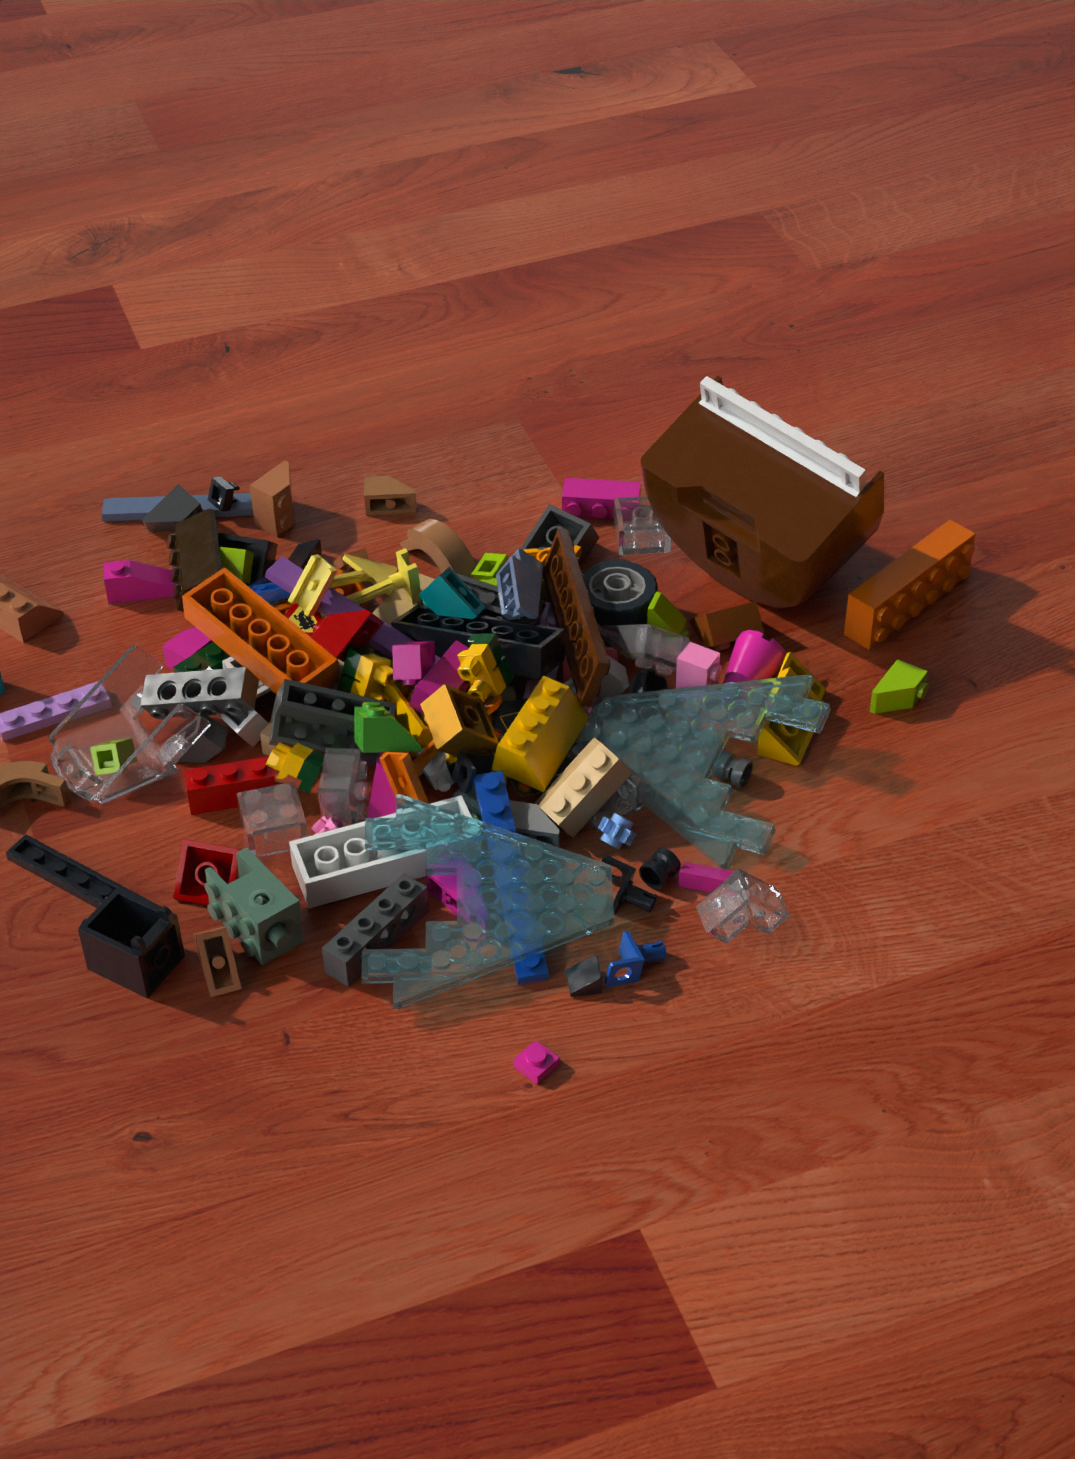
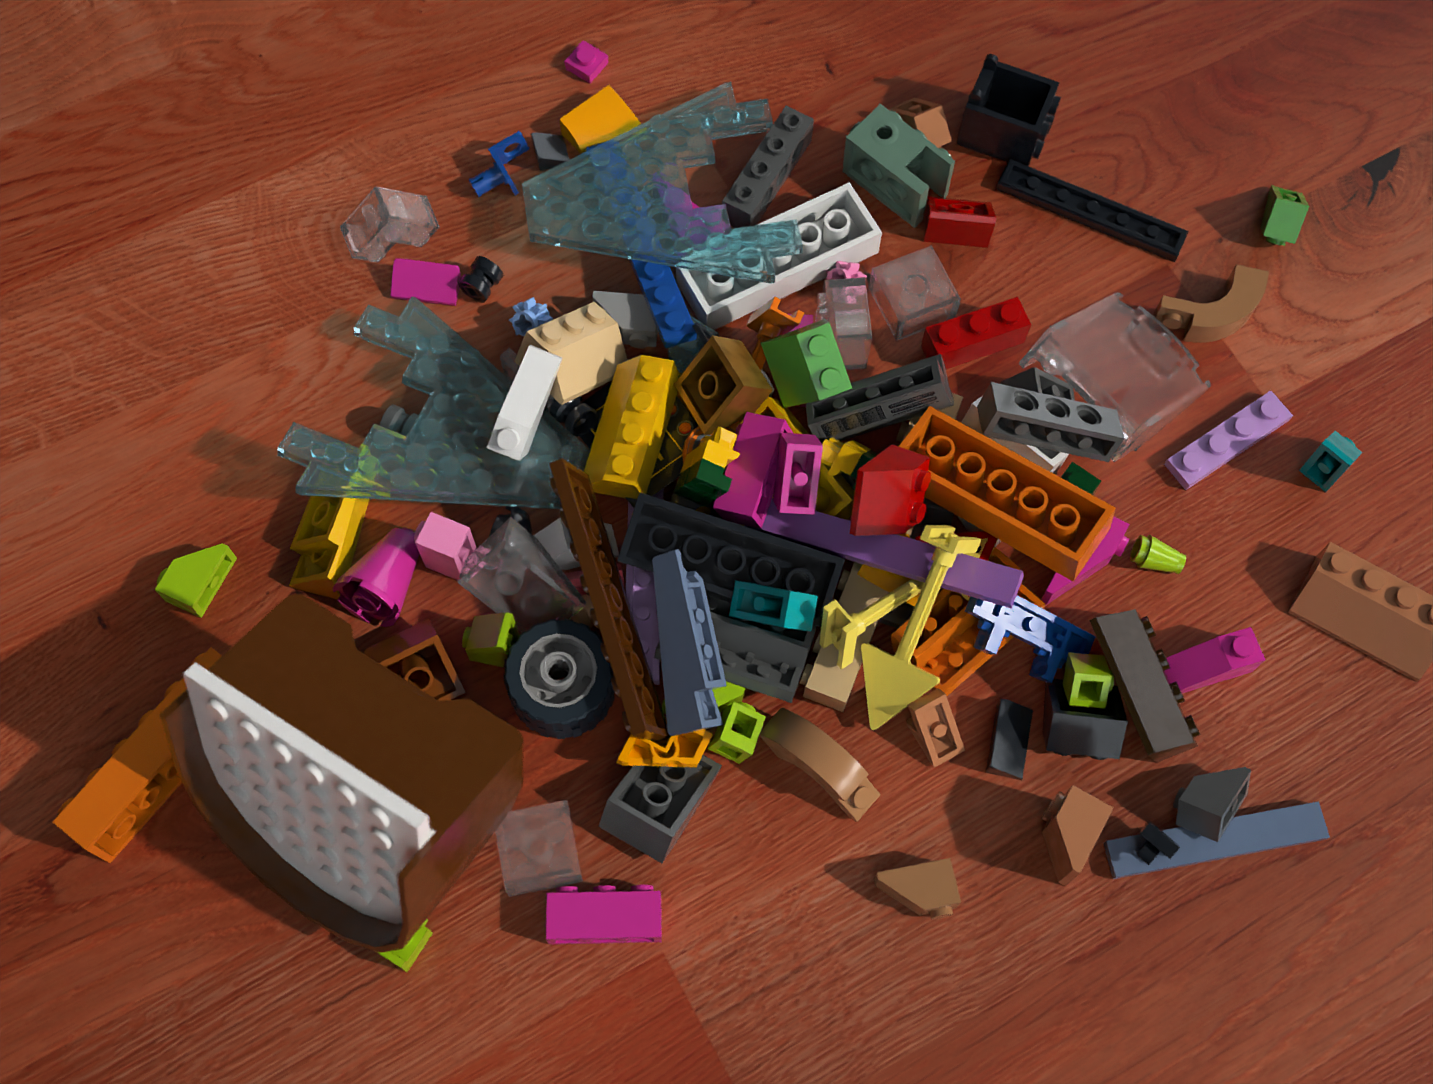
camera: 170 degrees right, 25 degrees up
lime brick [90,738,137,775] -> none
hips [266,742,329,794] -> none
black bracket [598,855,658,914] -> none
none -> white slope [487,345,562,461]
none -> light orange slope [559,85,648,154]
none -> lime cone [1130,535,1186,574]

